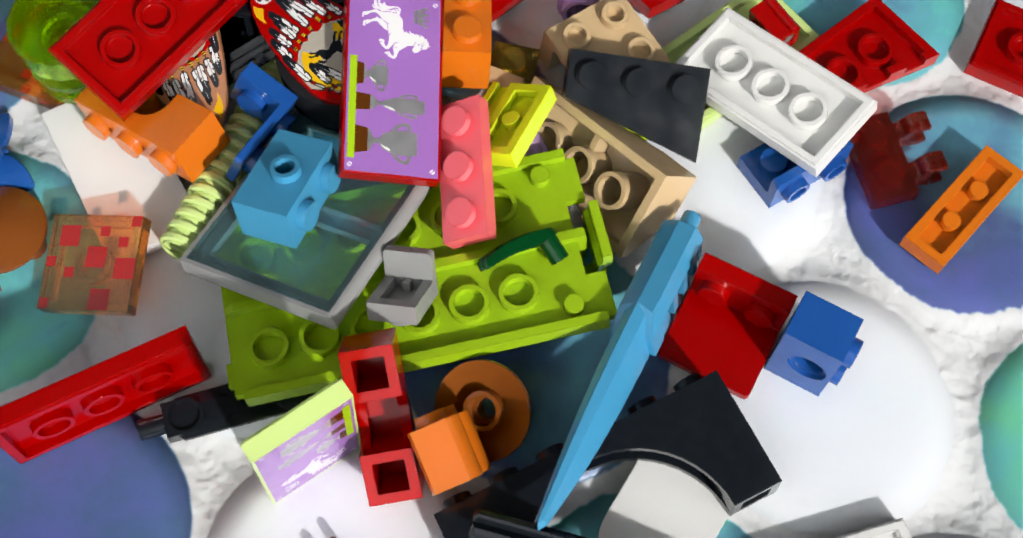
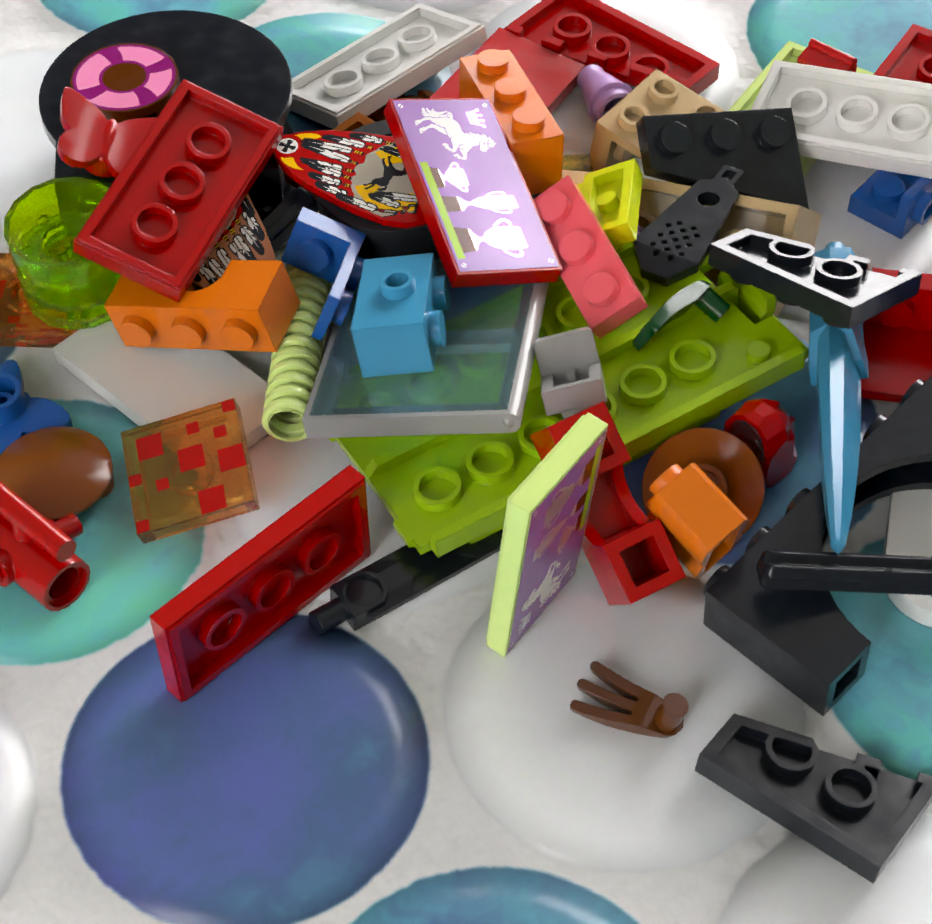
camera: 15 degrees left, 15 degrees down
none -> black piece [633,165,744,287]
none -> black wing [708,228,922,329]
none -> red rock [724,398,797,488]

